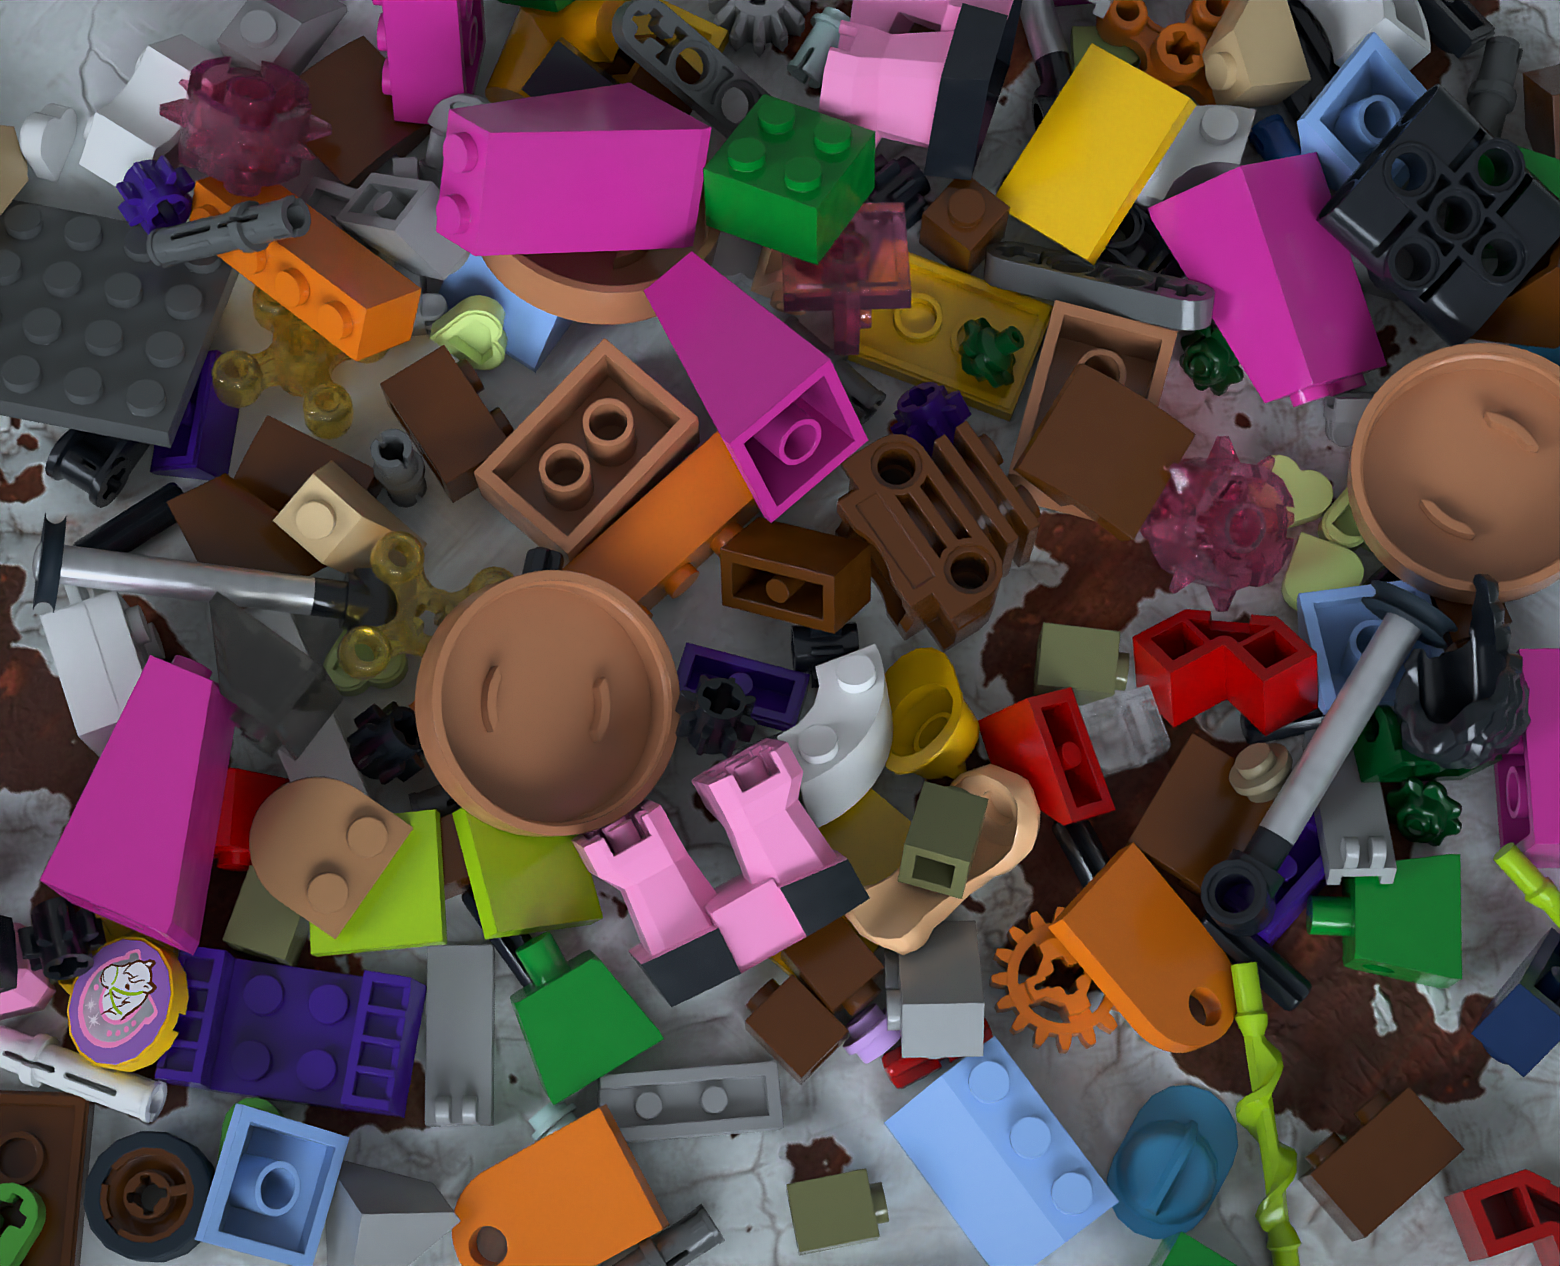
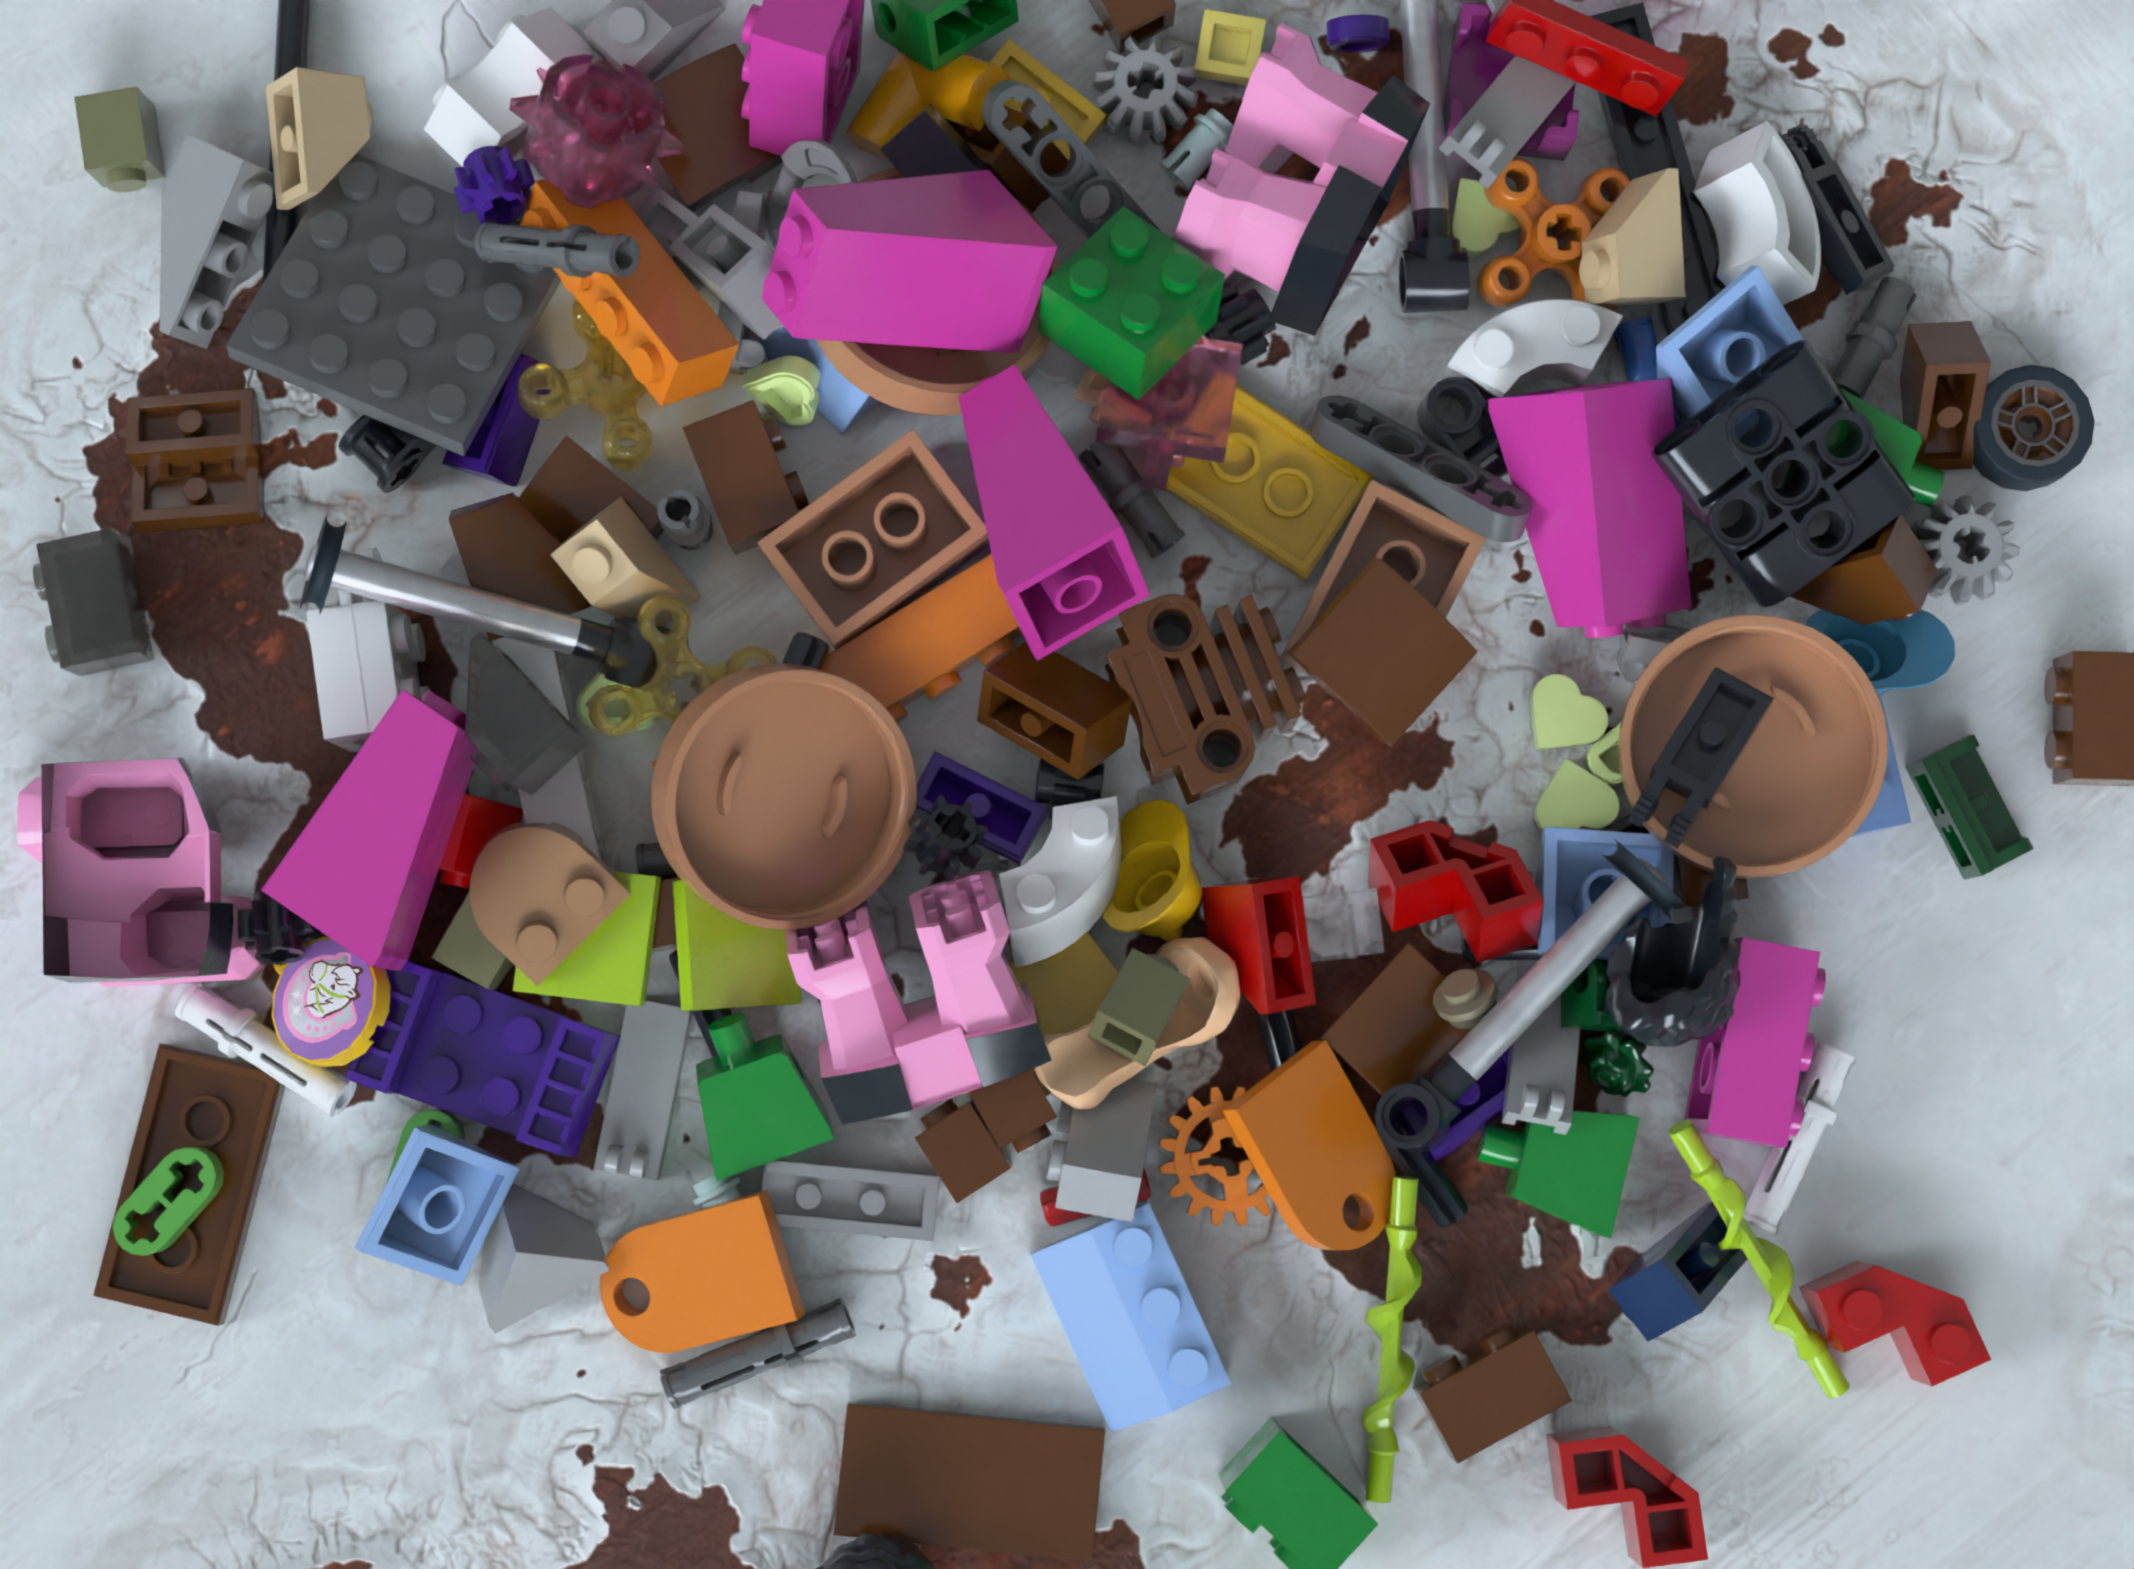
camera: 10 degrees right, 10 degrees up
white tile [19,103,77,182] -> none
black axle [73,482,183,553] -> none
wheel [83,1131,215,1263] -> none
black gear [347,701,425,785] -> none
olive brick [786,1168,889,1256] -> none
lavender plate [843,1003,901,1064] -> none
dark purple gear [890,382,972,458] -> none
reddish brown brick [919,178,1010,274] -> none
dark green plant [959,317,1024,388] -> none
yellow tile [995,43,1196,265] -> none
olive brick [1032,622,1130,709] -> none
dark azure piece [1107,1085,1238,1239] -> none
clear pink brick [1140,436,1294,612] -> none
dark green plant [1179,324,1244,396] -> none
none -> black hinge [1628,667,1774,848]

